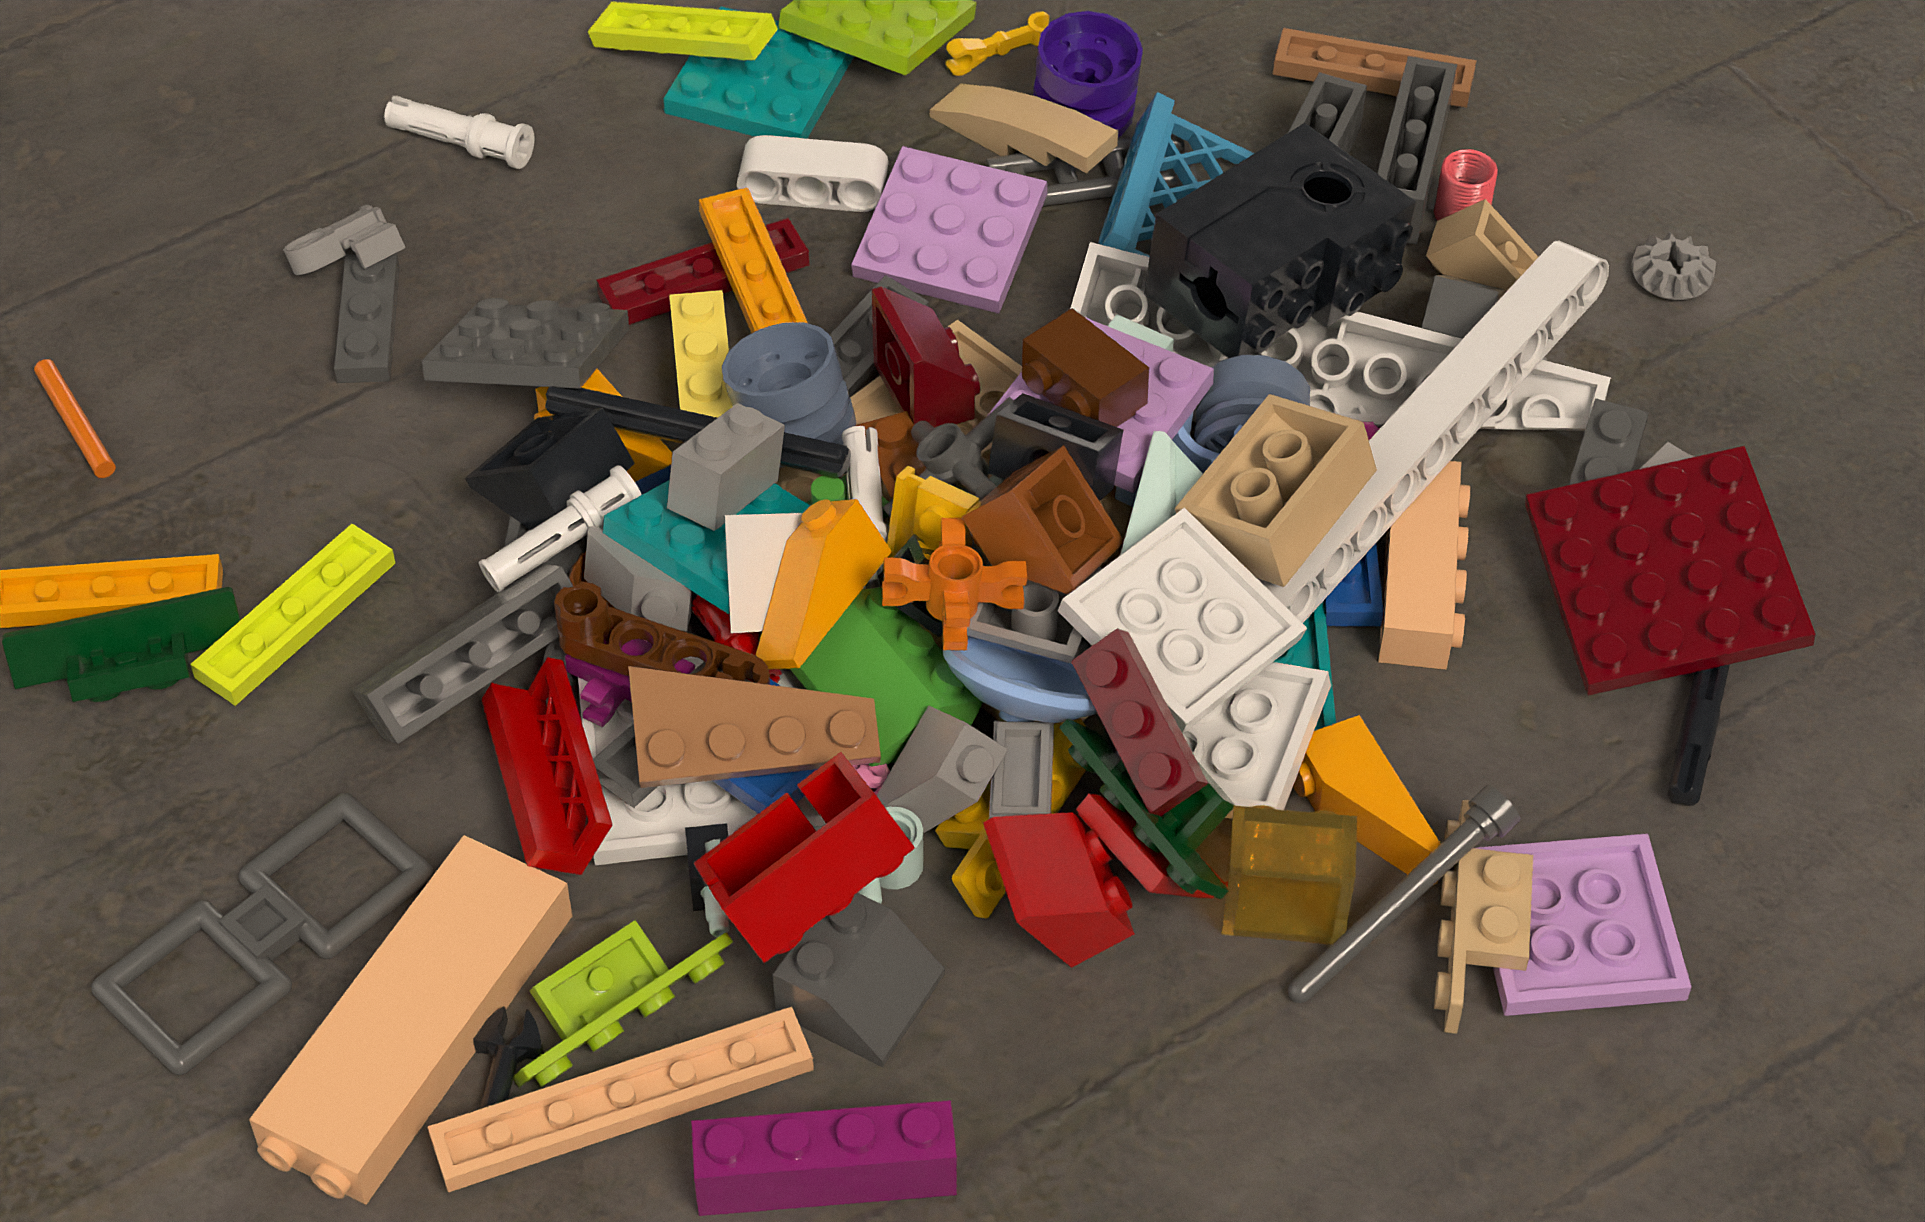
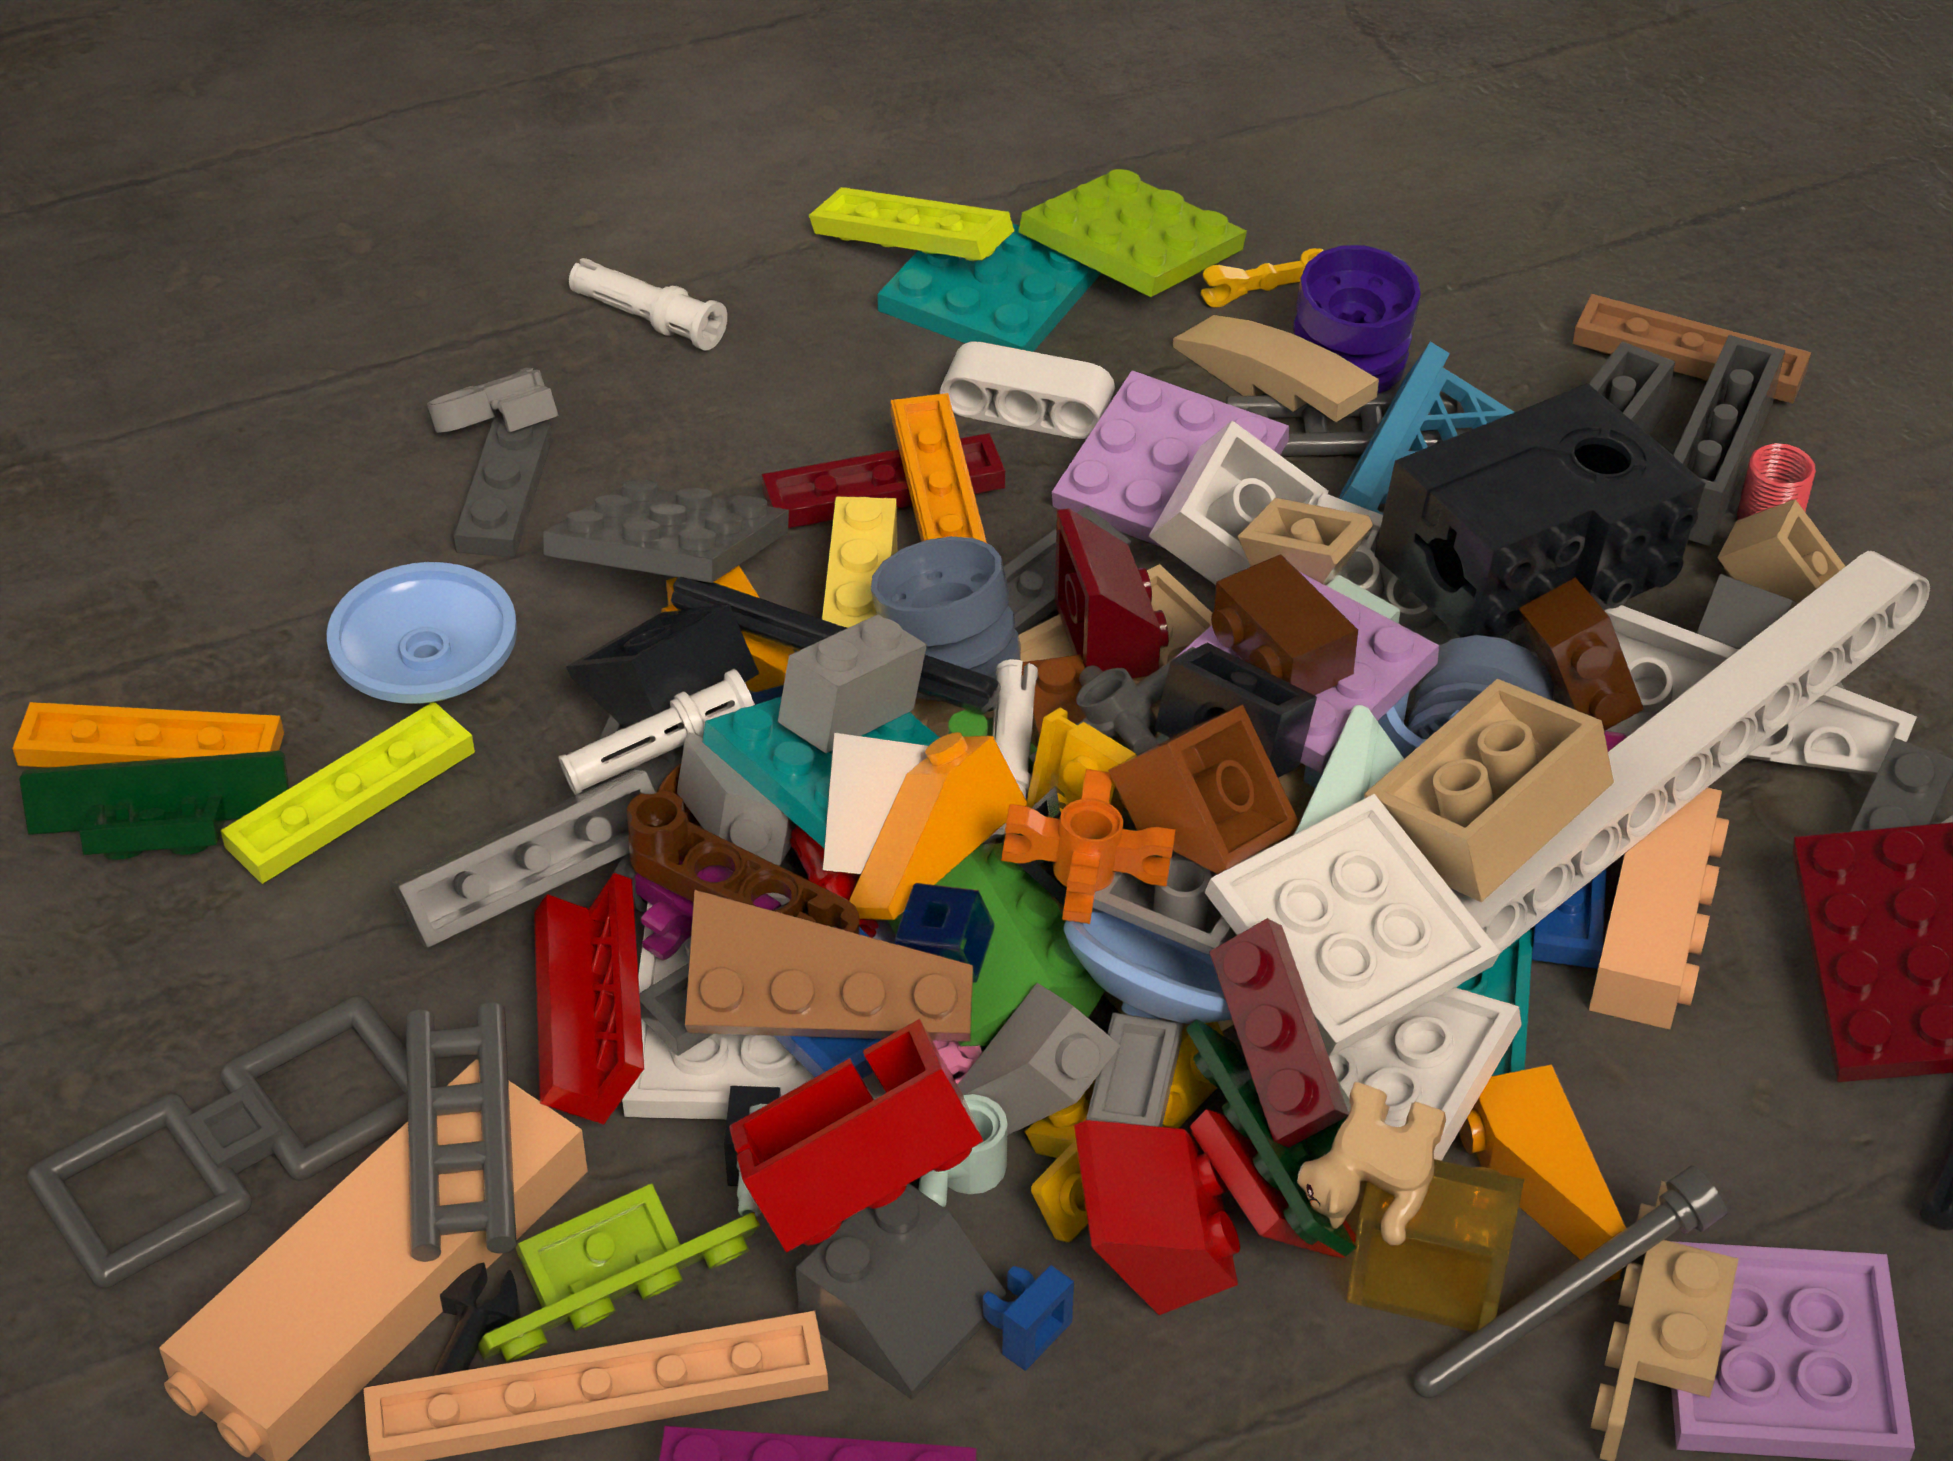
camera: 10 degrees right, 5 degrees down
orange bar [34,359,116,478] -> none
none -> light blue dish [327,562,517,704]
none -> dark grey bar [406,1002,516,1262]
none -> clear blue piece [895,883,995,983]
none -> blue tile [983,1265,1074,1371]
none -> white brick [1148,420,1329,585]
none -> tan slope [1237,498,1373,585]
none -> tan animal [1297,1082,1446,1245]
none -> reddish brown brick [1518,577,1644,731]

